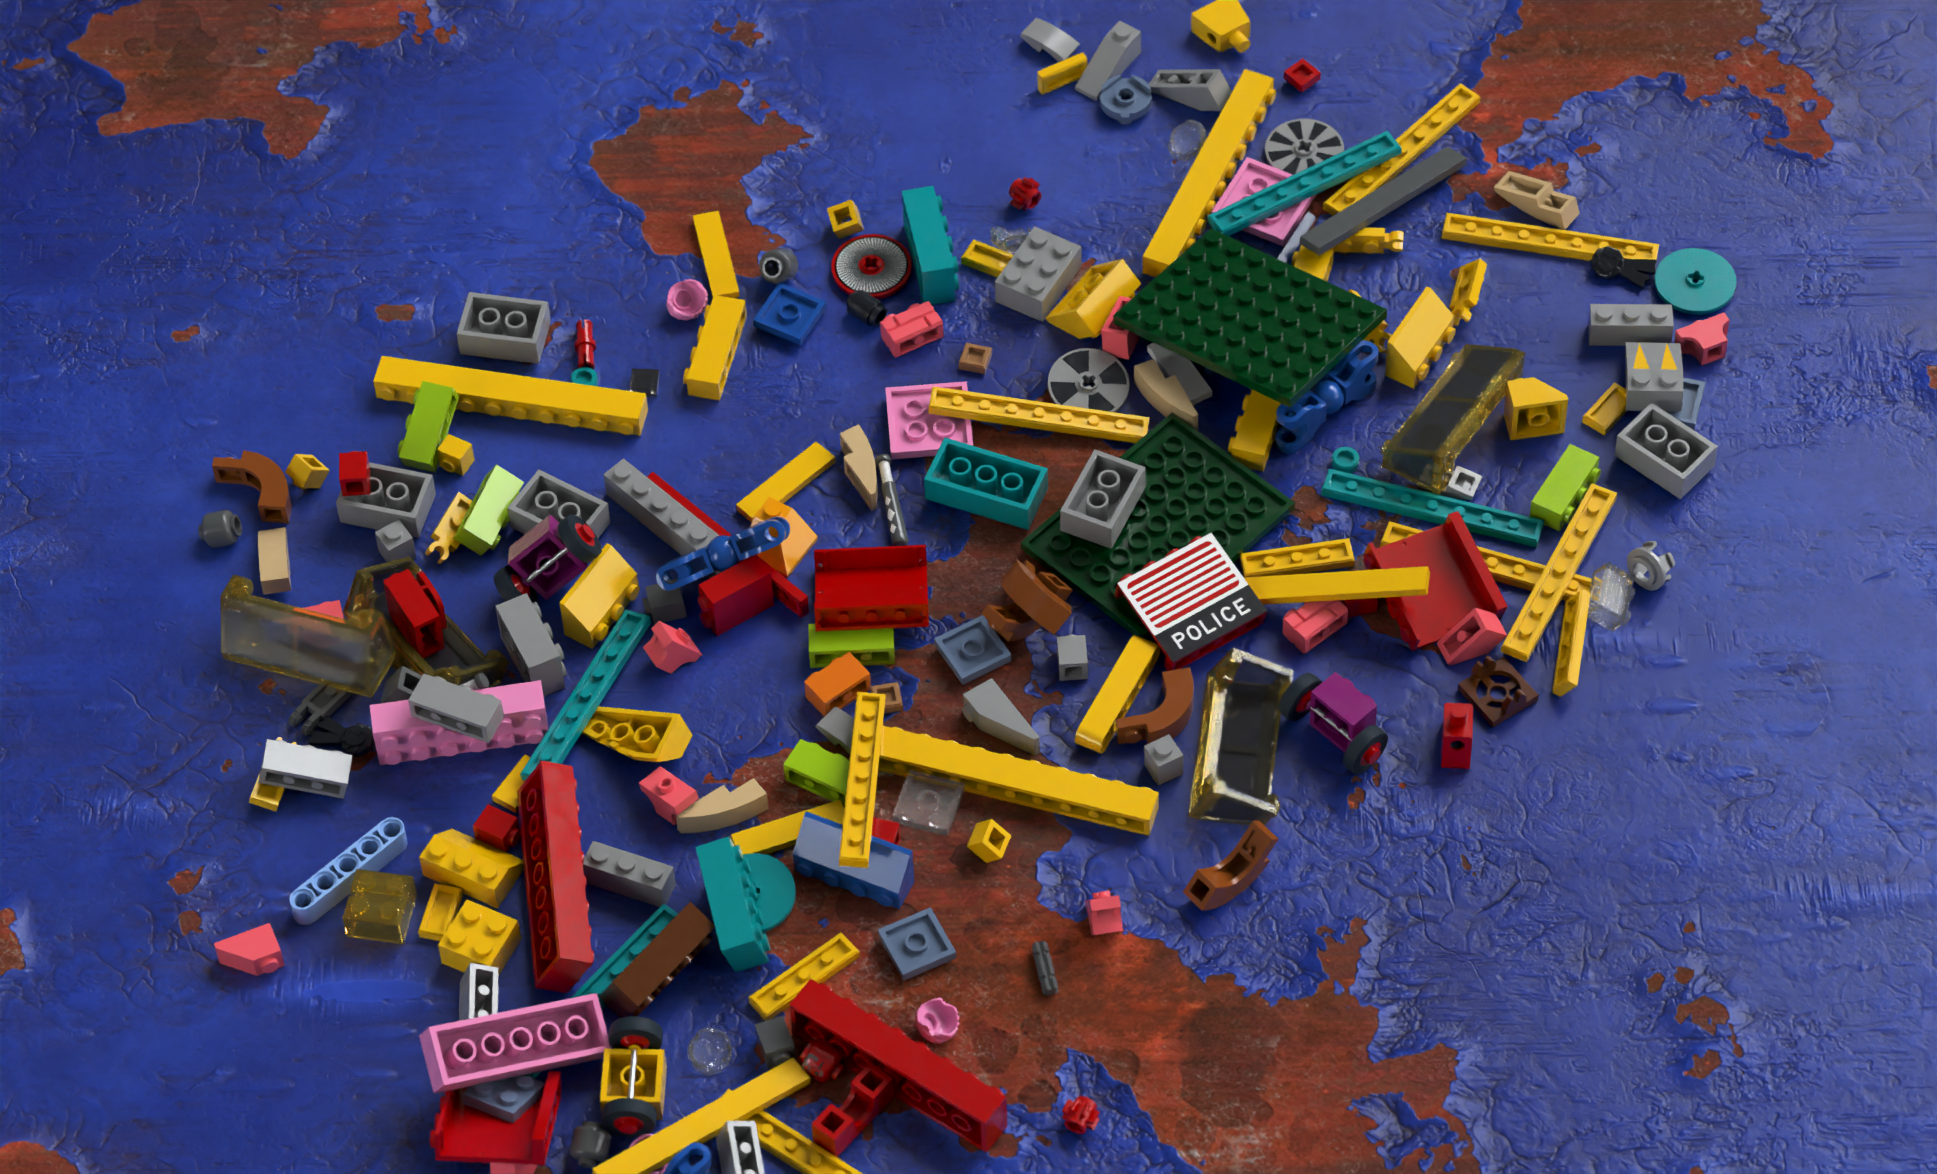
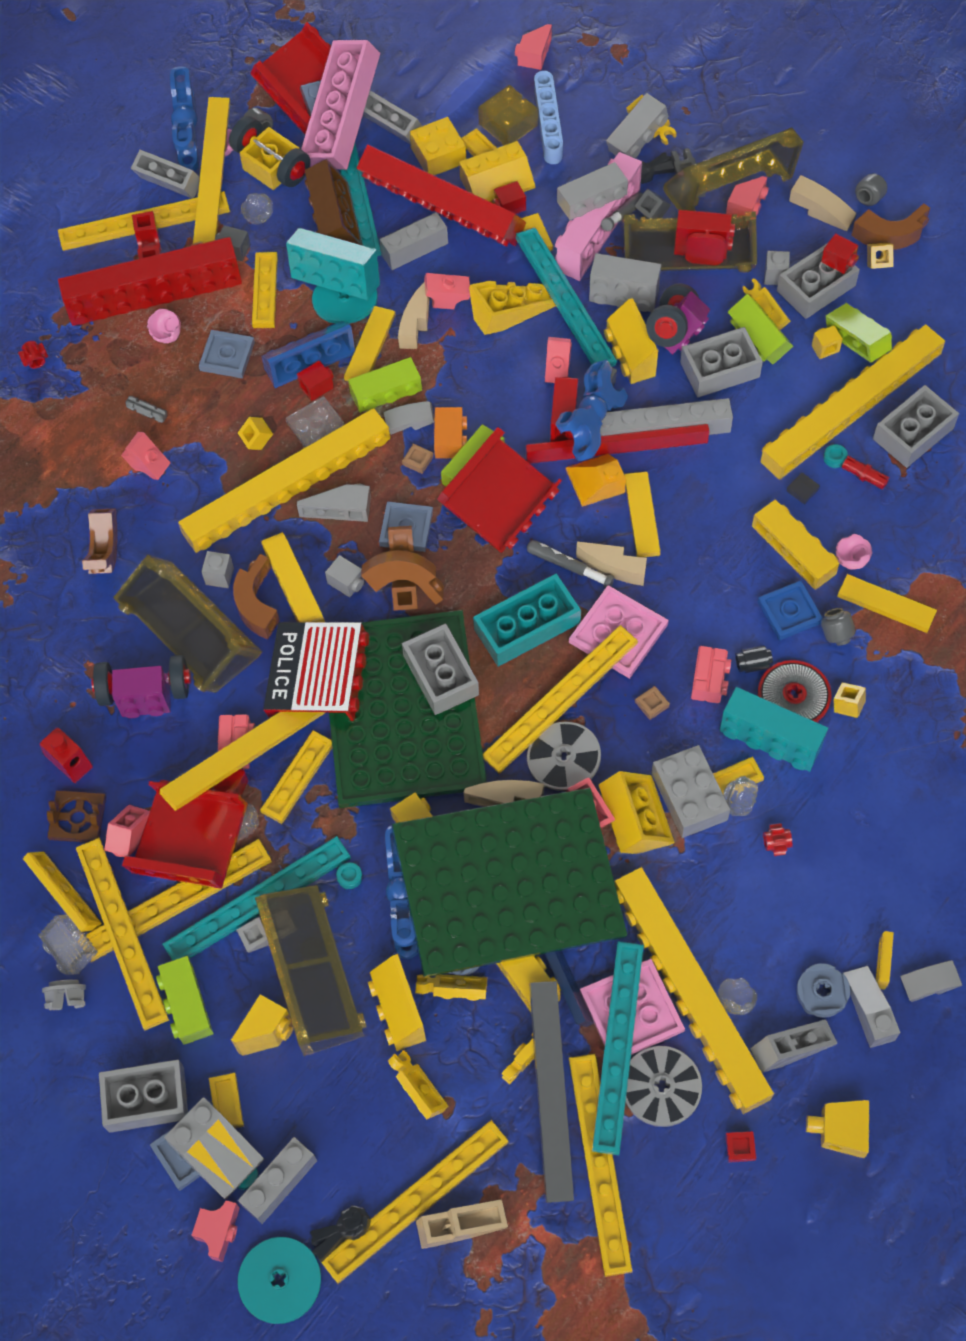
camera: 130 degrees right, 10 degrees up
yellow tile [839,692,886,868] -> none

